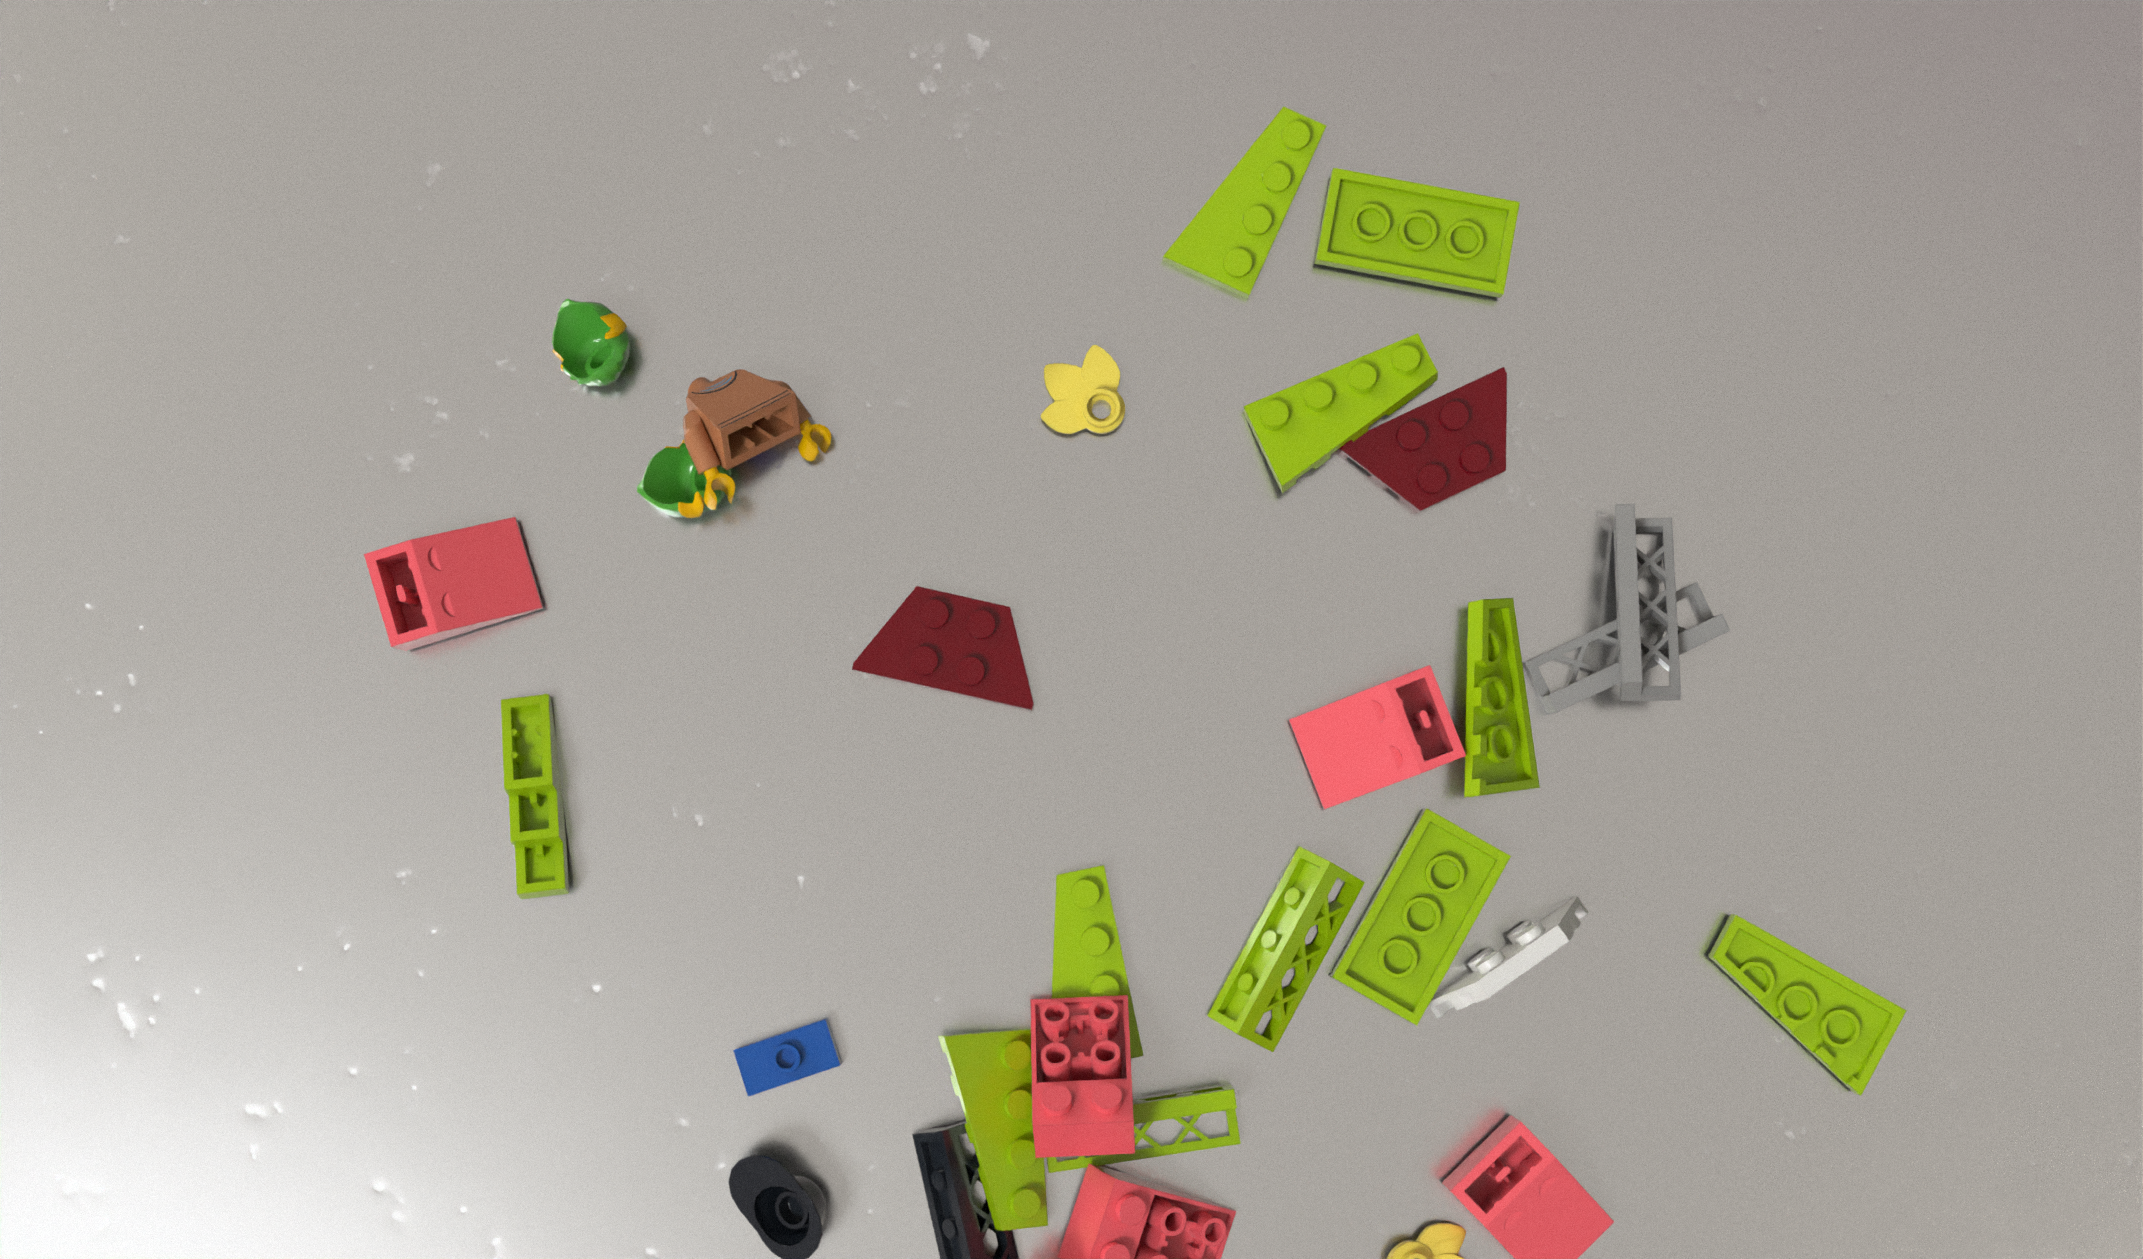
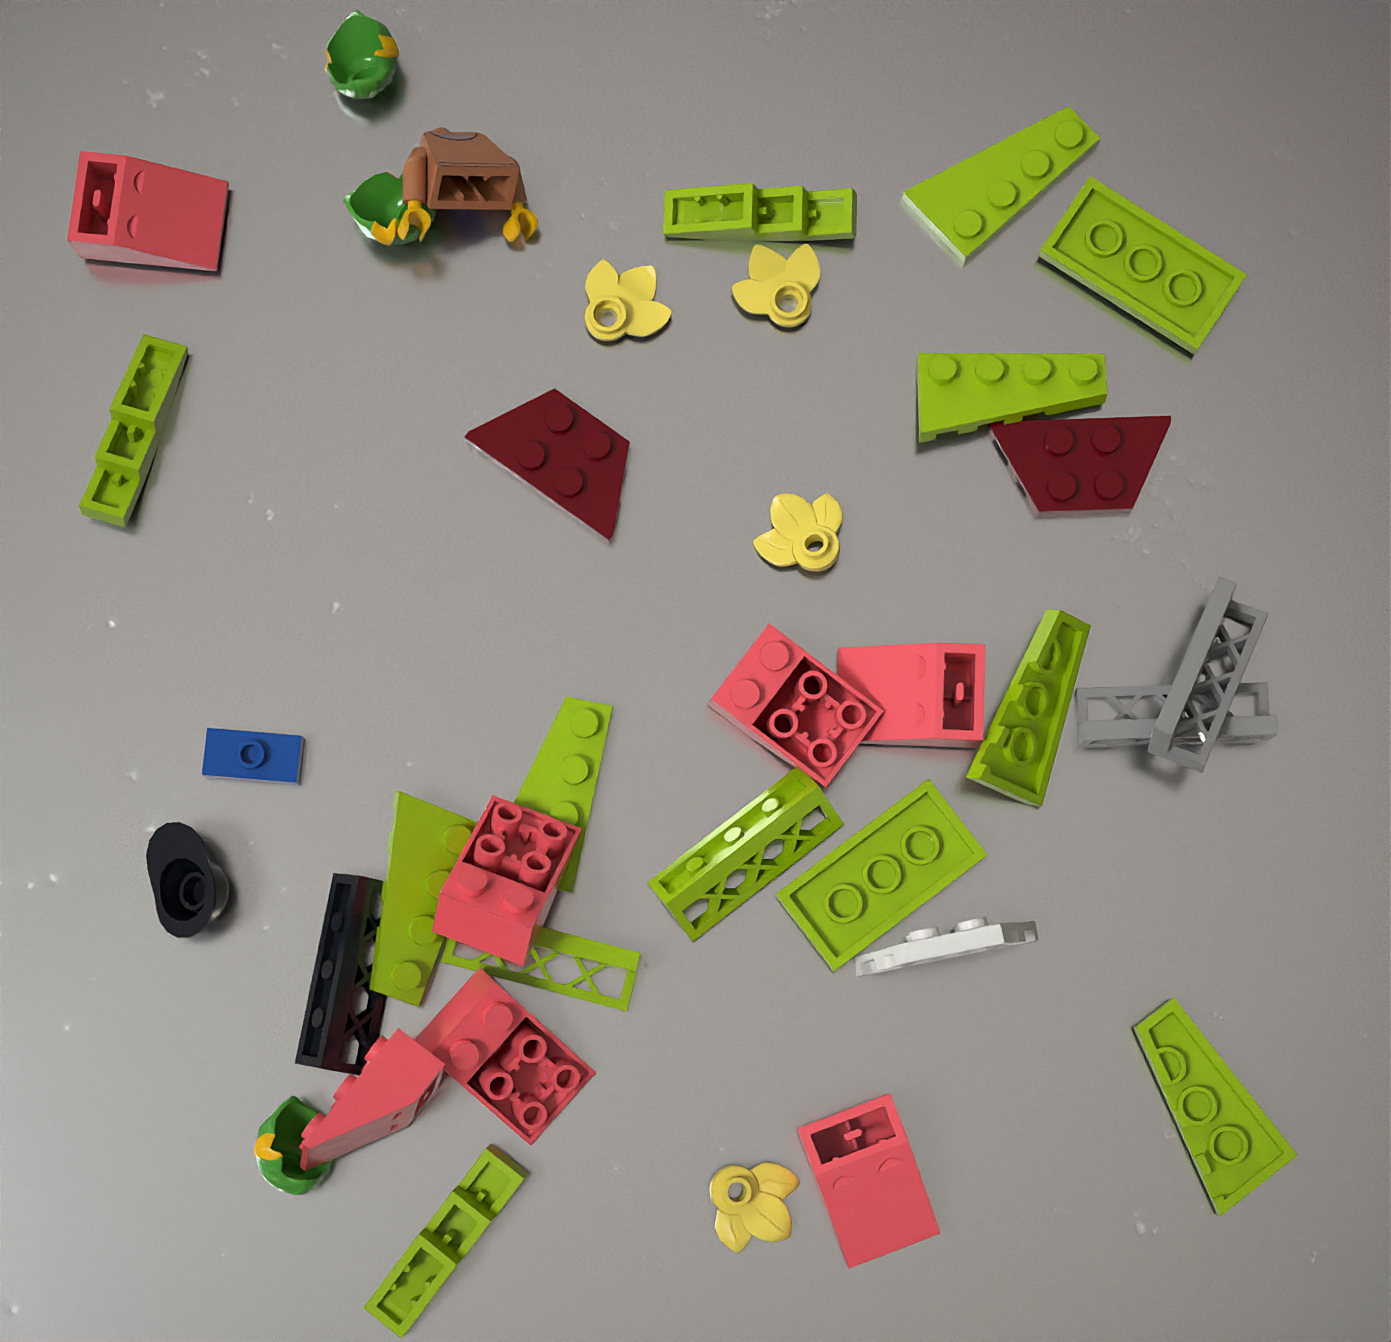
camera: 30 degrees right, 5 degrees down
none -> light yellow plate [585,259,672,341]
none -> lime slope [663,183,857,241]
none -> coral slope [707,623,884,788]
none -> light yellow plate [753,493,843,572]

